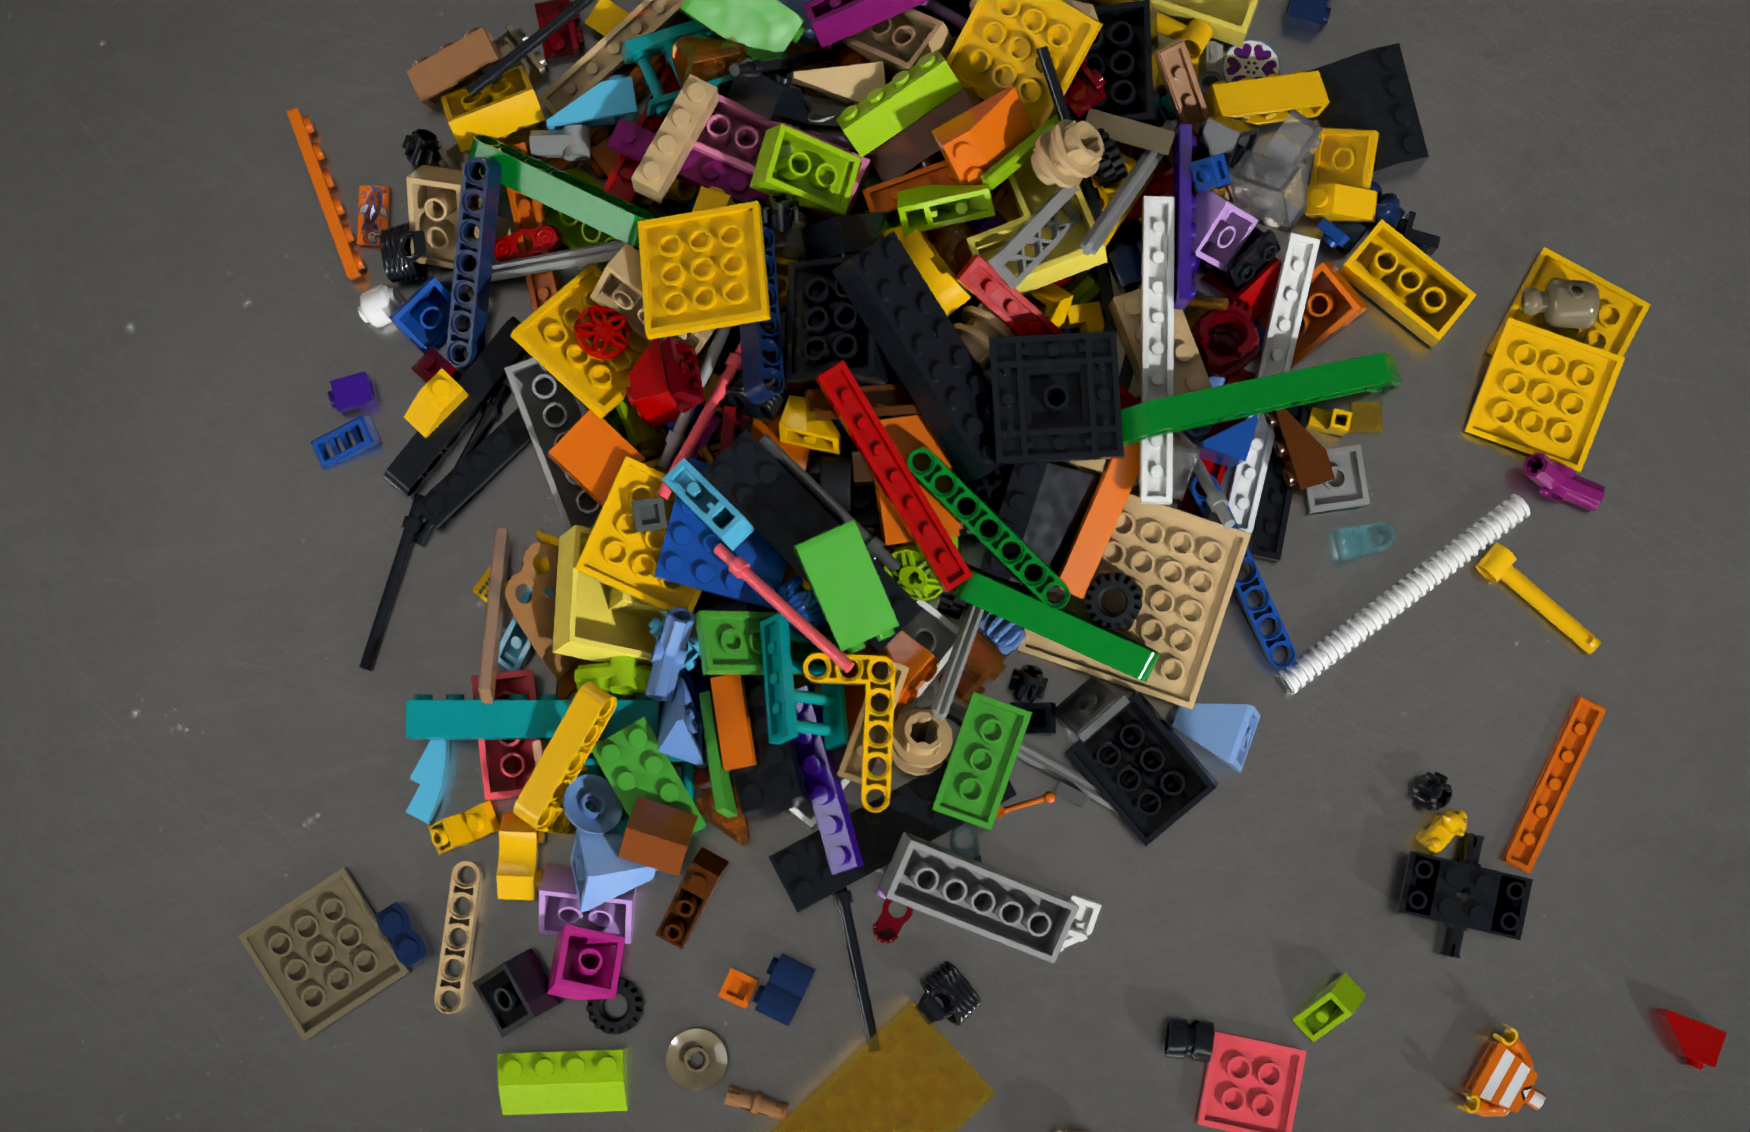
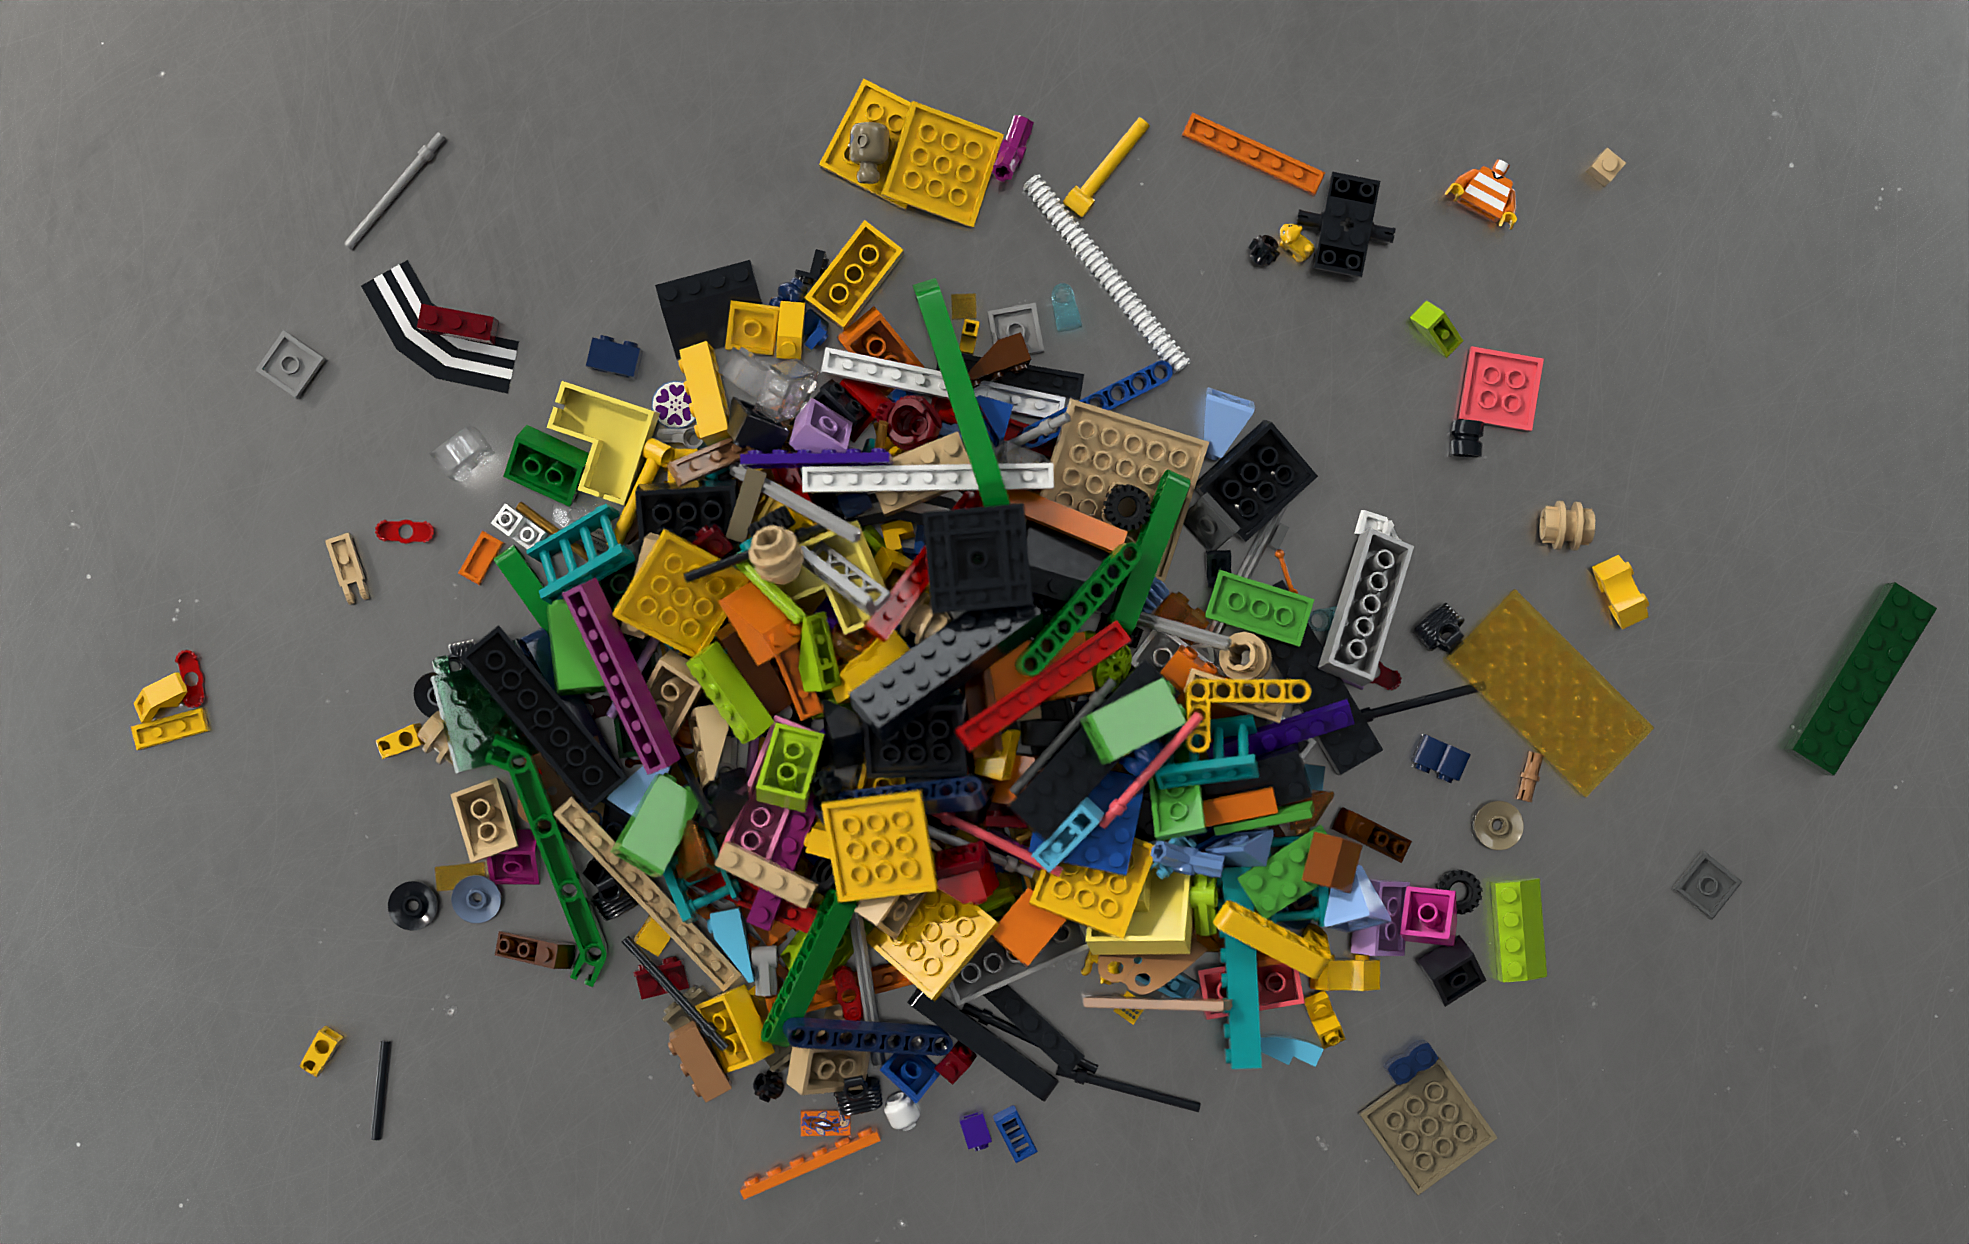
camera: 95 degrees left, 5 degrees up
yellow slope [404,368,469,438] -> none
tan beam [434,861,484,1014] -> none
medium blue dish [563,774,623,835] -> none
red wheel [573,305,631,360] -> none
dark grey tile [630,497,668,533] -> none
orange plate [718,967,759,1009] -> none
black gear [1008,664,1048,703] -> none
blue bracket [1190,153,1231,193] -> none
red slope [1657,1008,1727,1071] -> none
none -> medium azure tile [1304,764,1325,791]

